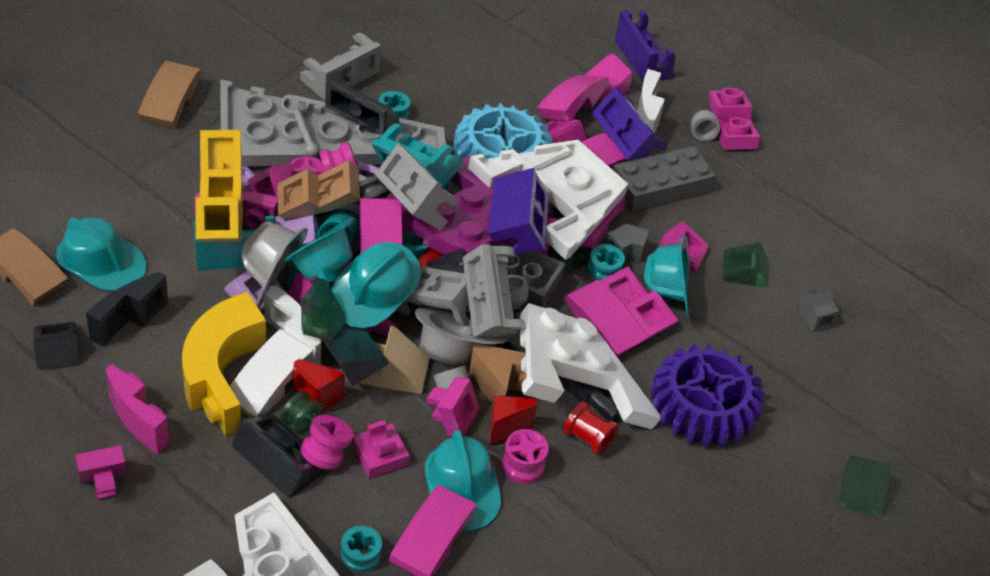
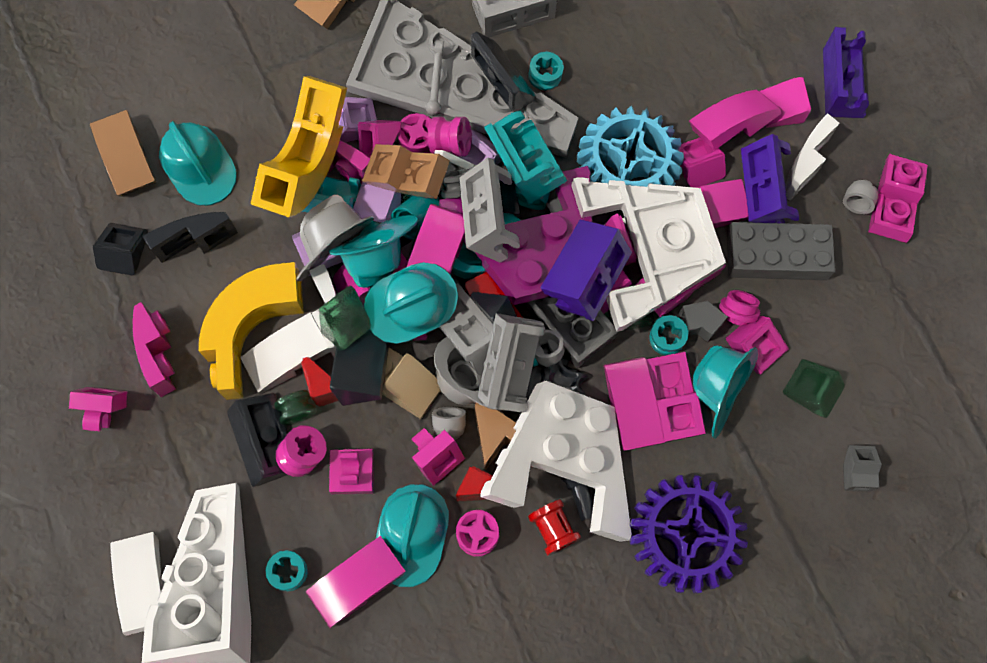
camera: 30 degrees right, 25 degrees up
none -> dark pink plate [719,290,760,326]

